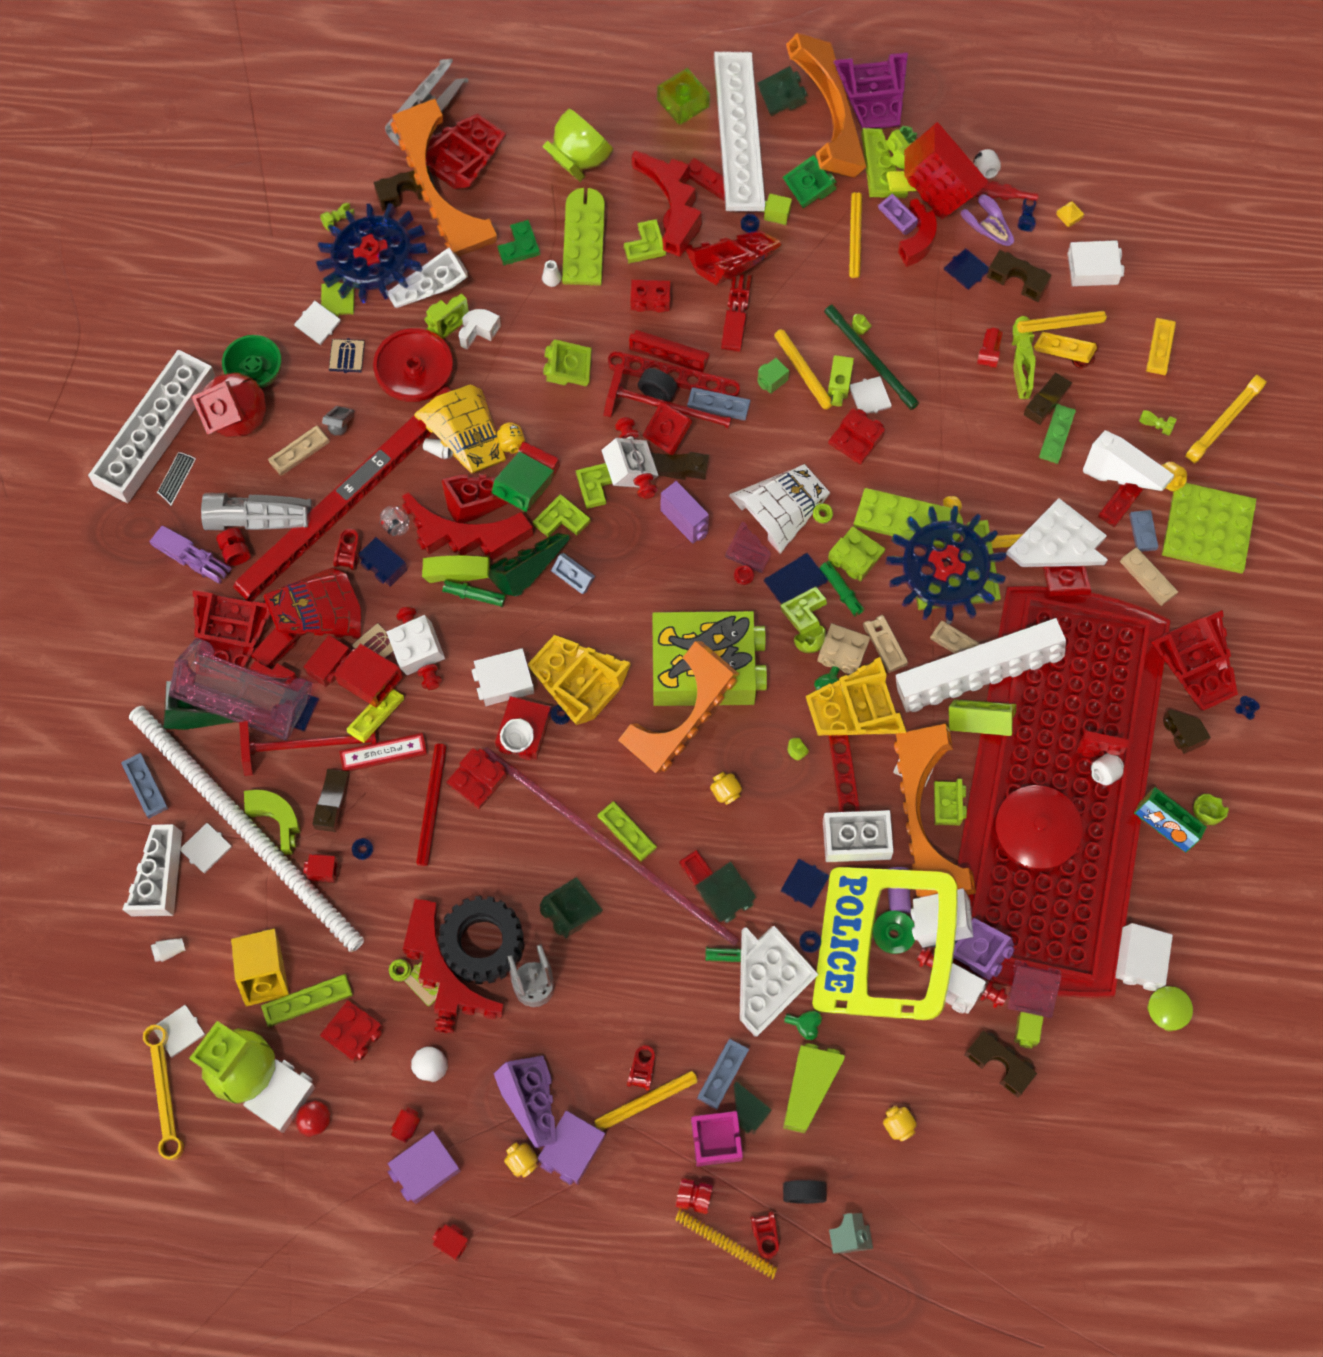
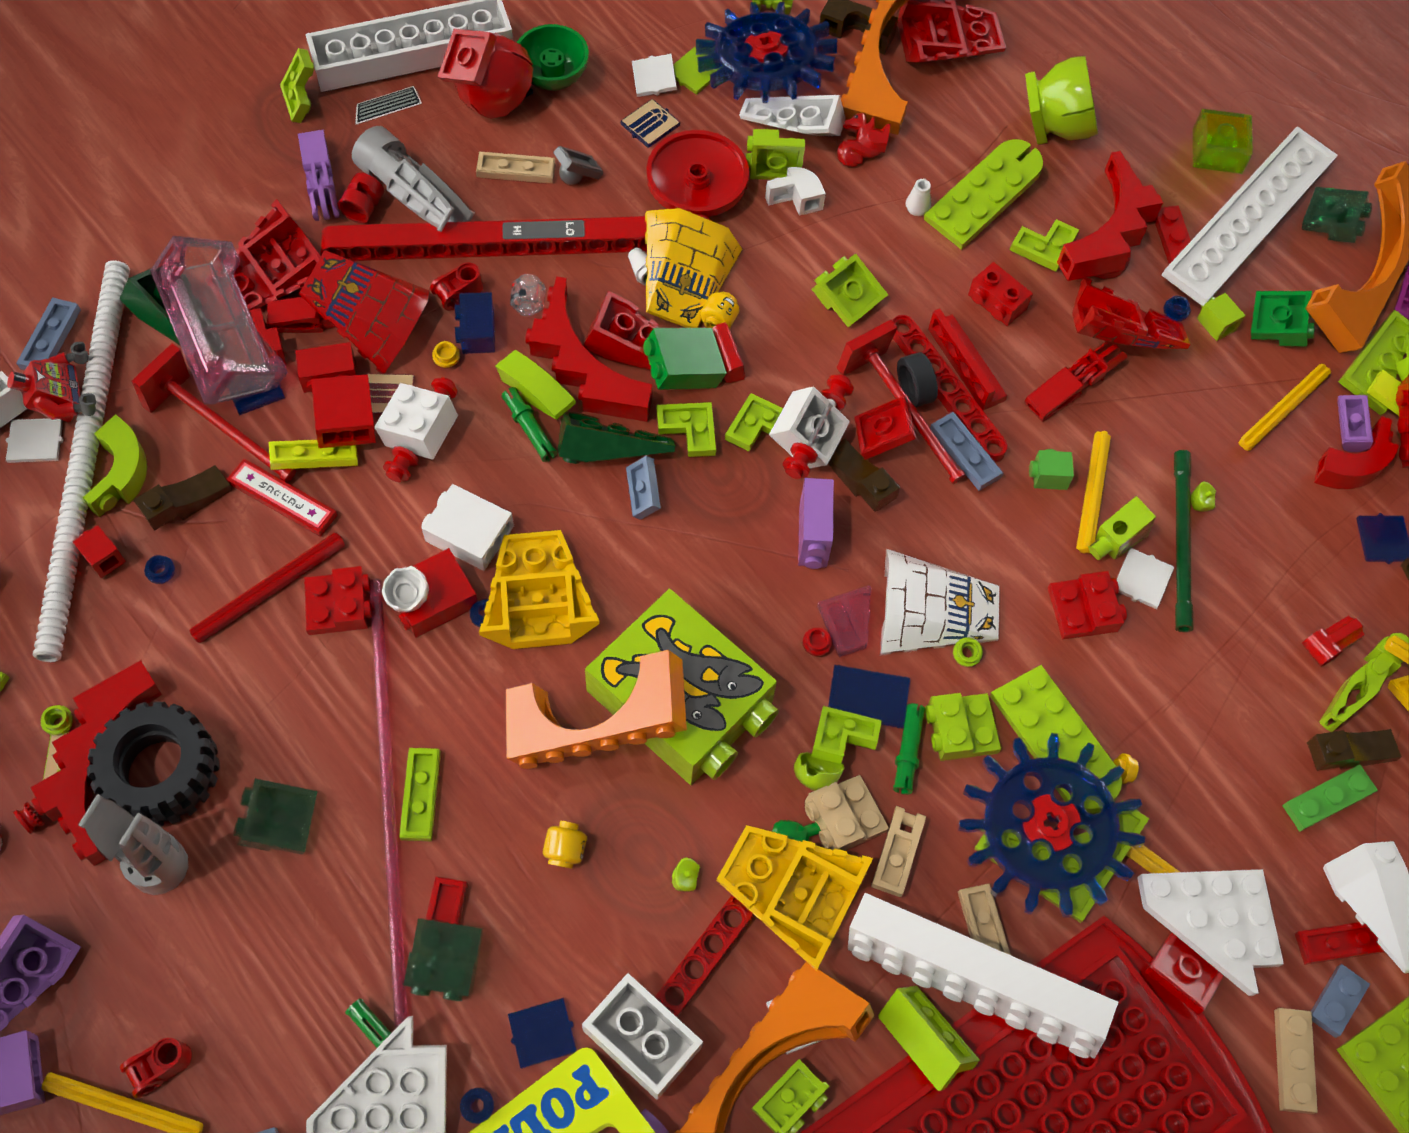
camera: 40 degrees right, 5 degrees down
green plate [497,220,540,266] -> none
none -> torso [7,342,96,422]
none -> lime plate [280,48,314,123]
none -> yellow plate [432,341,460,368]
none -> red animal [837,113,891,167]

